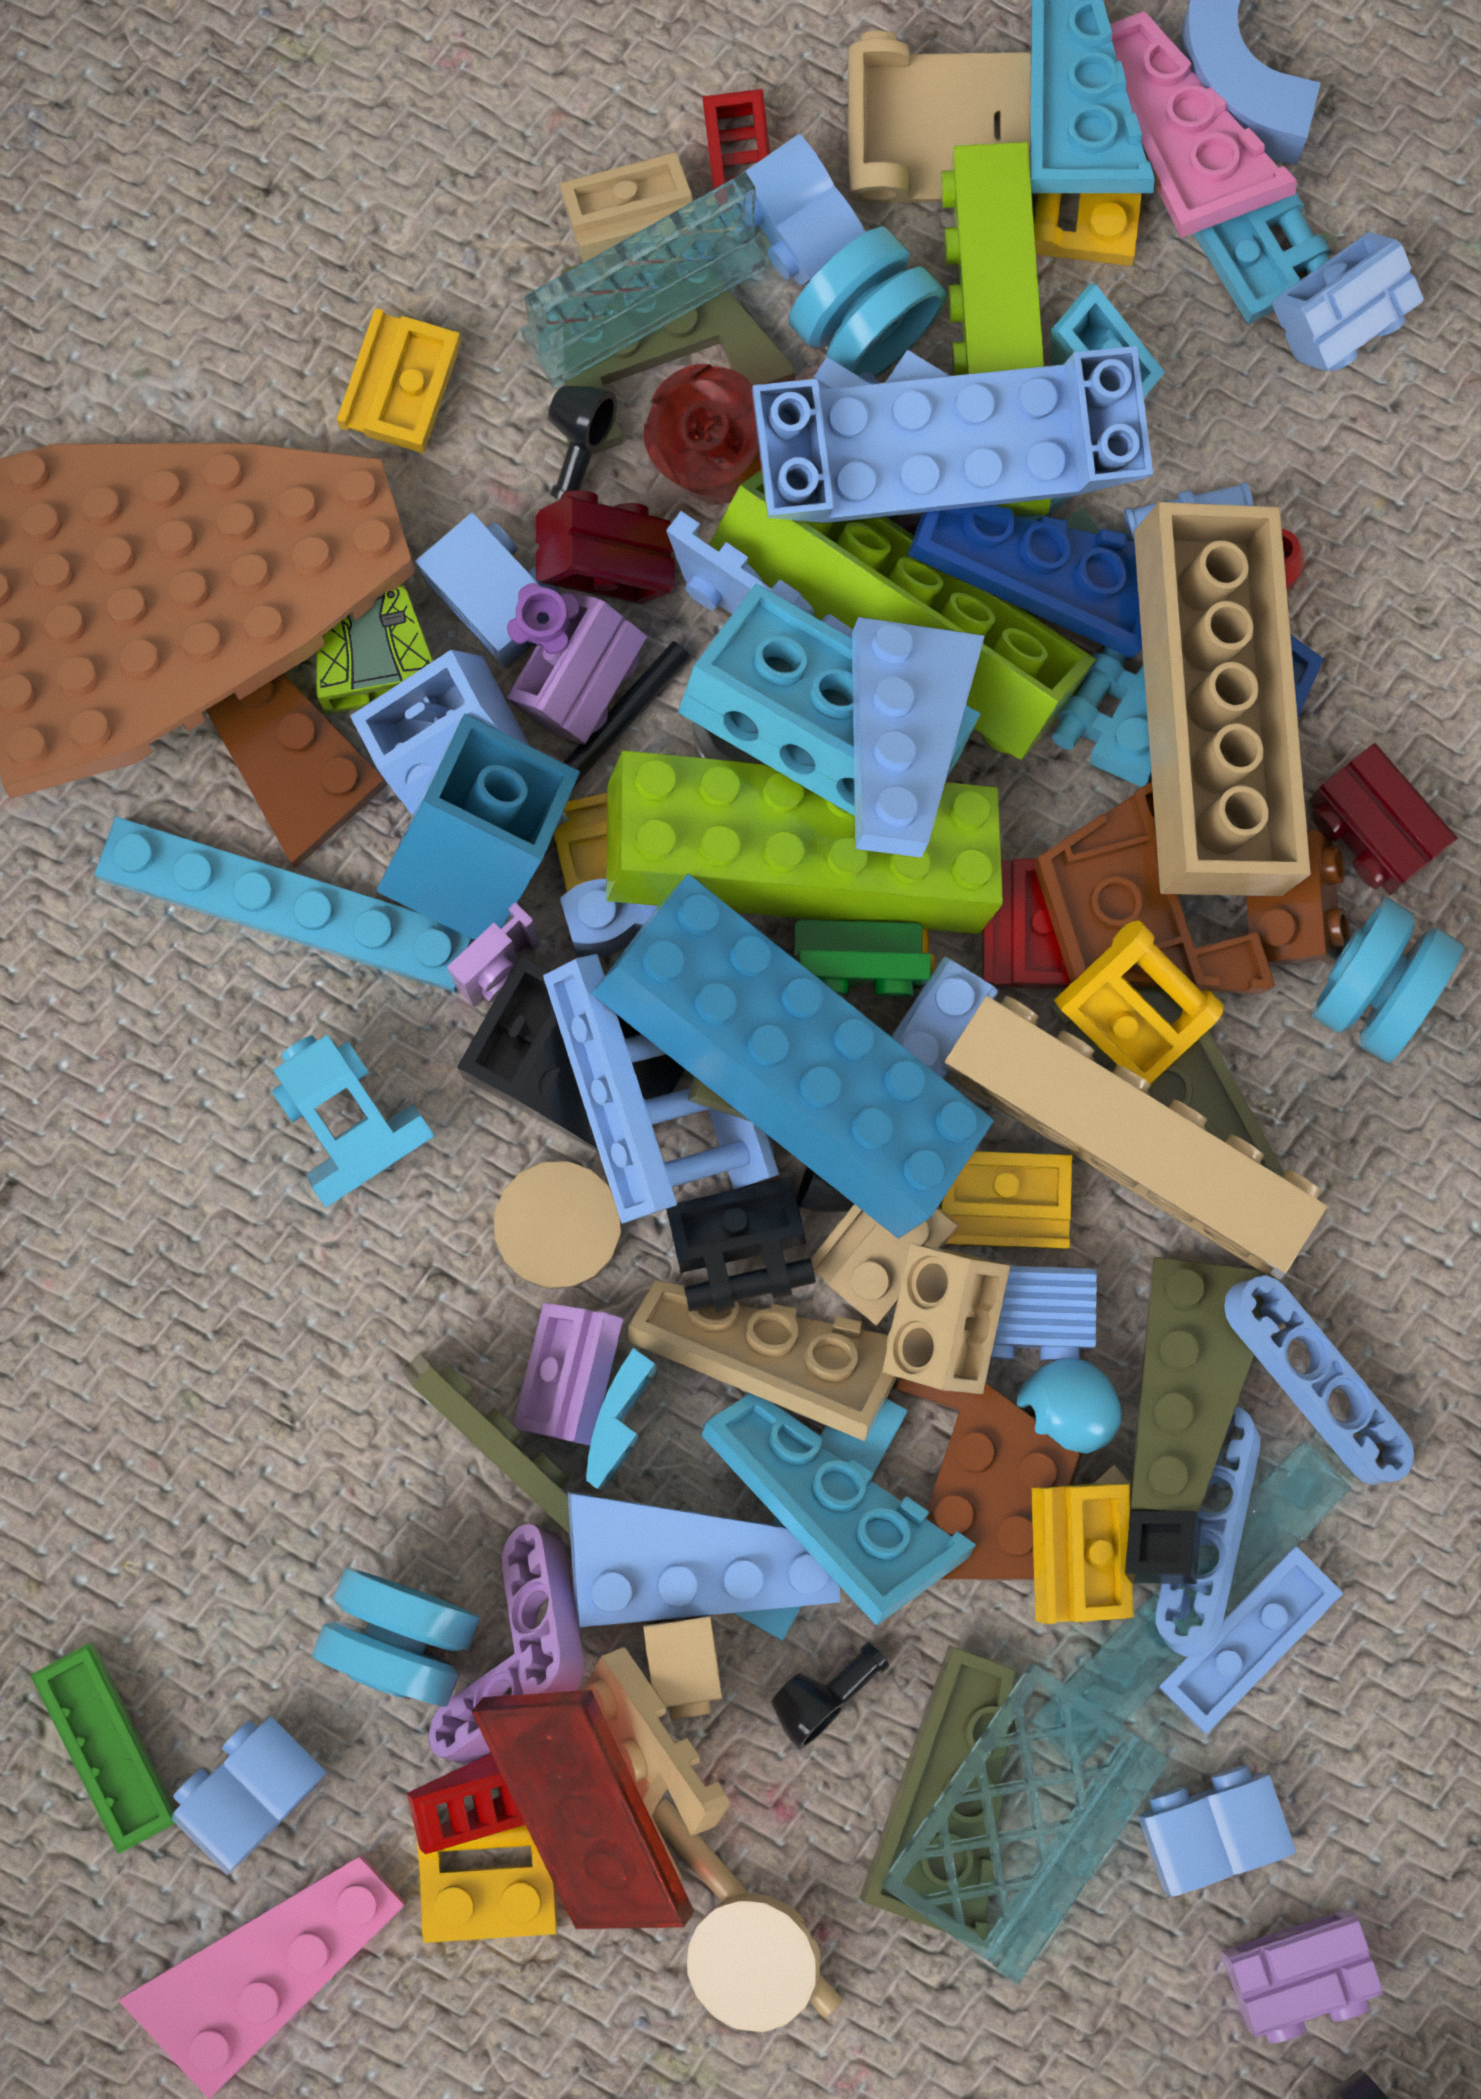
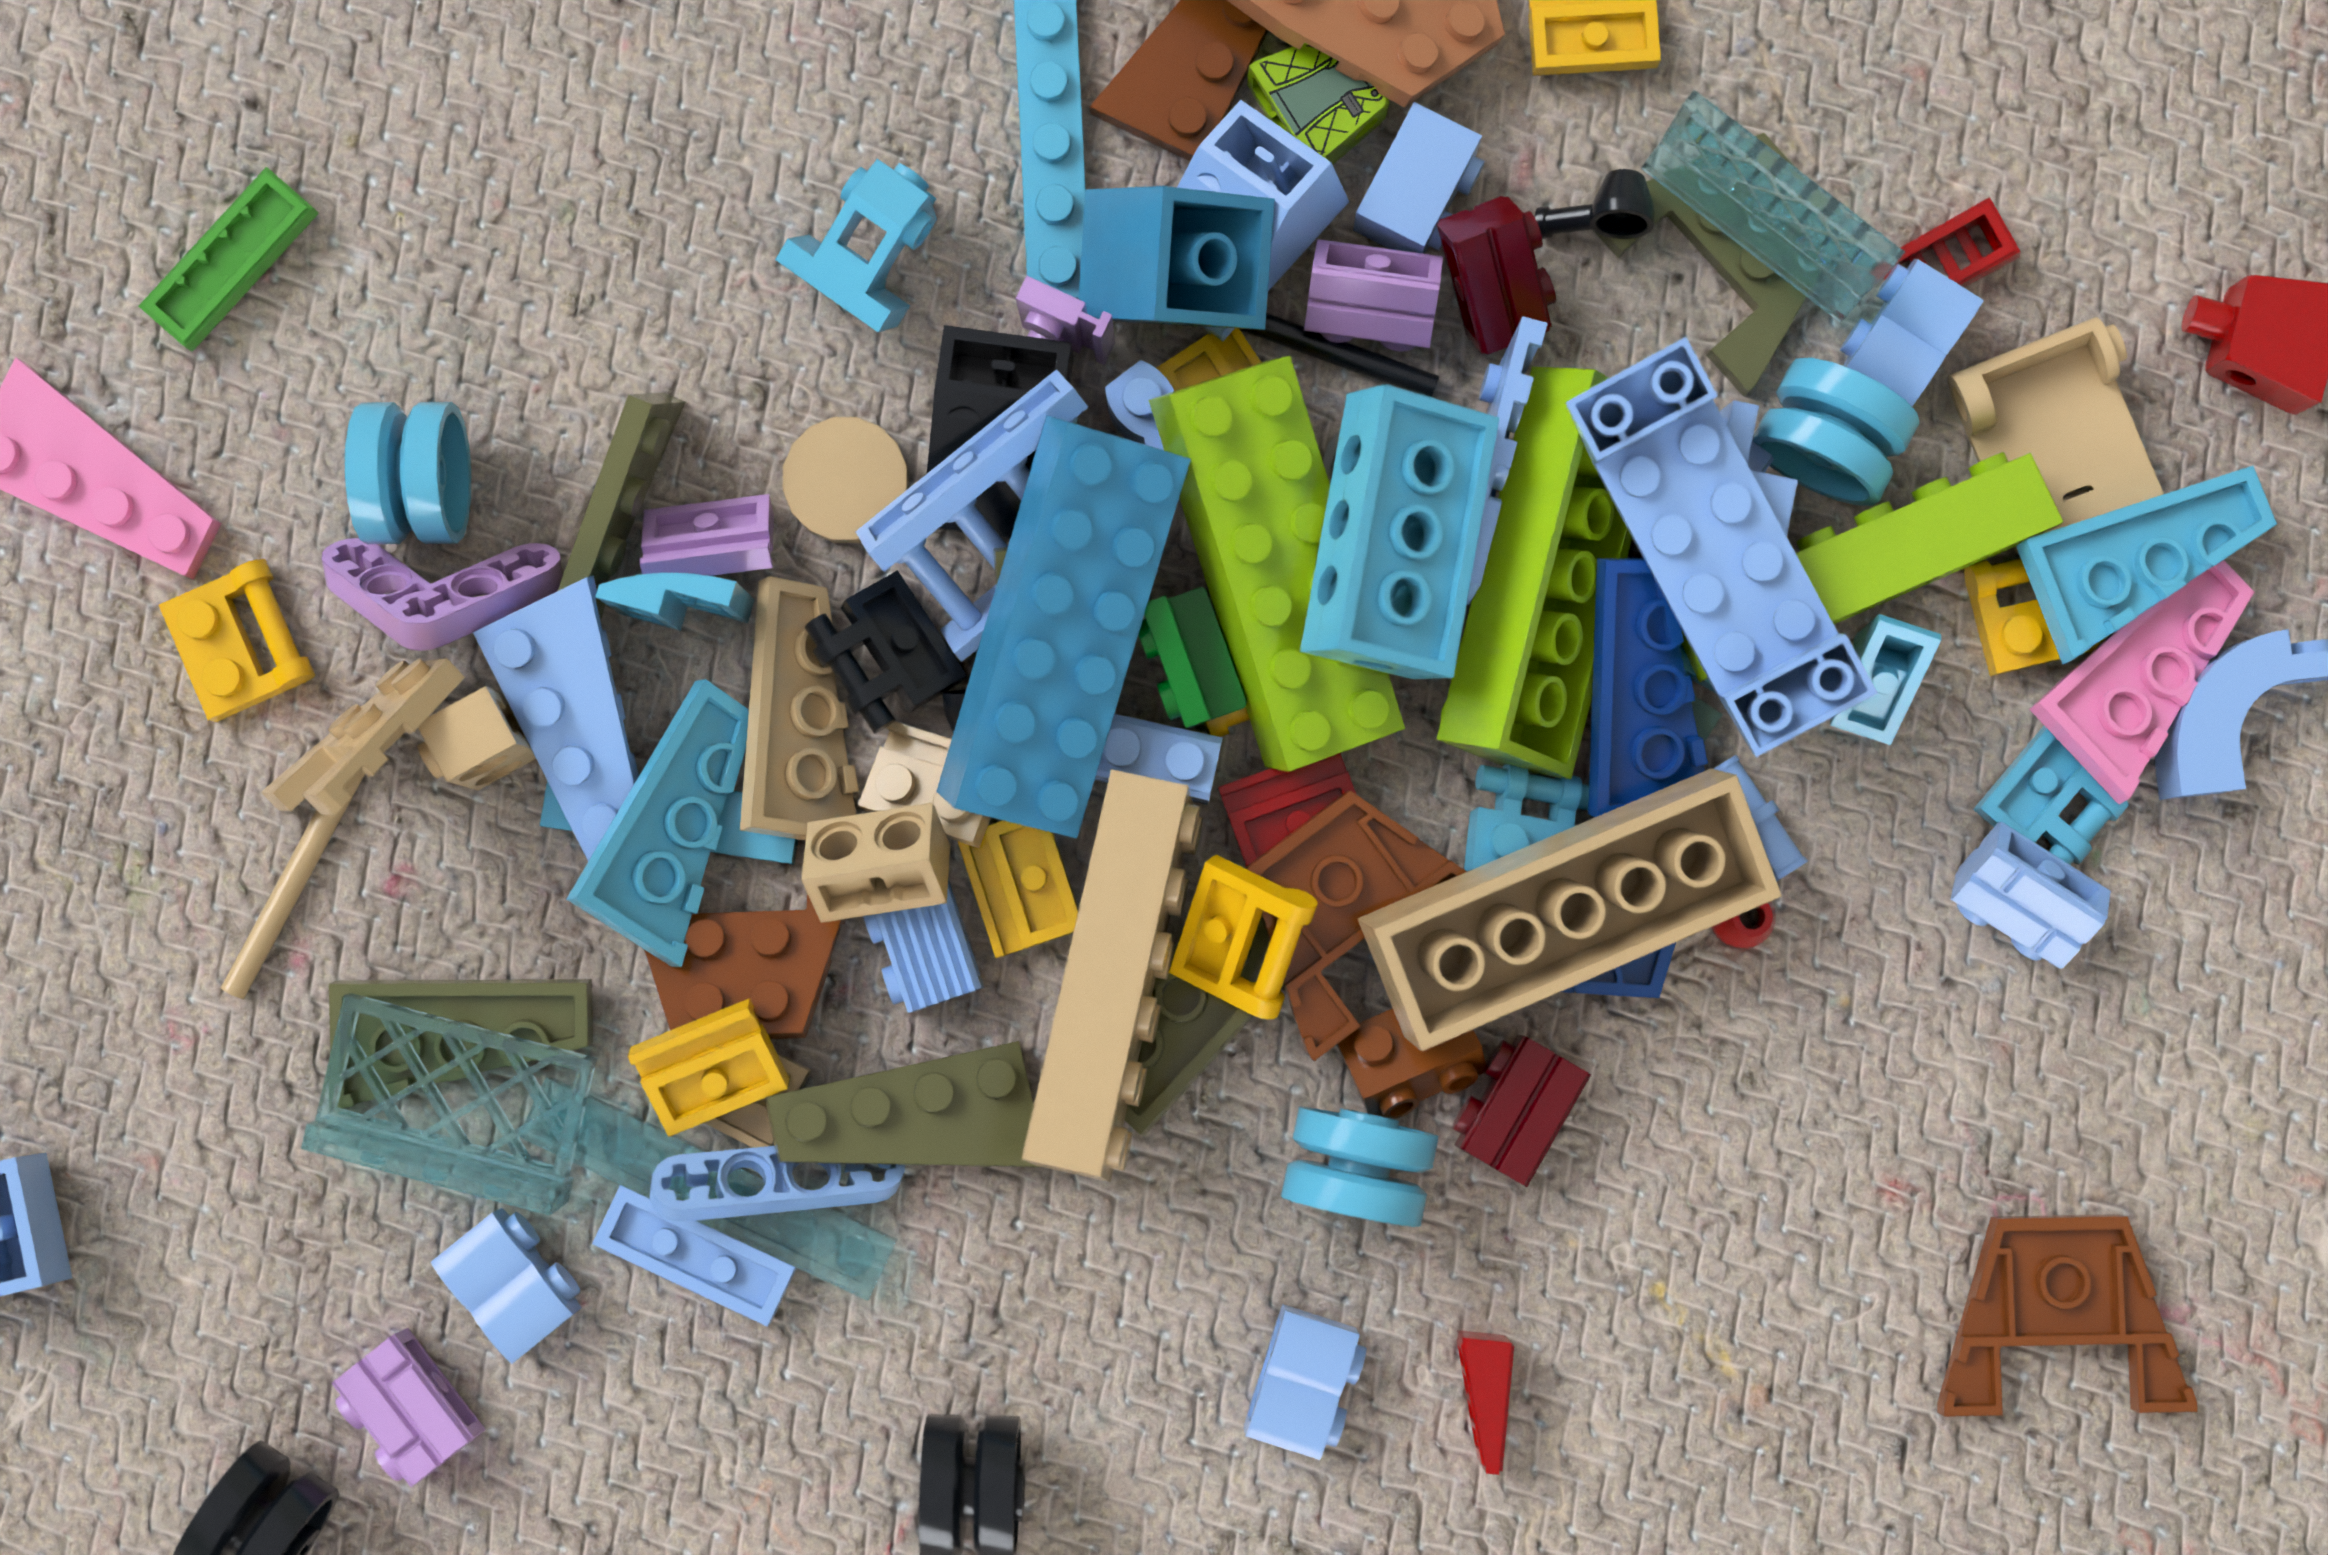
camera: 70 degrees right, 5 degrees up
light blue brick [172,1716,327,1876] -> none
red slope [407,1738,558,1855] -> none
clear red tile [471,1690,695,1929] -> none
medium lavender plate [507,583,579,654] -> none
tan plate [559,152,701,264] -> none
clear red brick [643,364,762,505] -> none
tan tile [687,1893,821,2032] -> none
black bar [771,1642,890,1750] -> none
light blue wing [852,617,985,858] -> none
medium azure hair [1017,1358,1122,1454] -> none
black plate [1125,1511,1201,1584] -> none
light blue beam [1224,1275,1414,1485] -> none

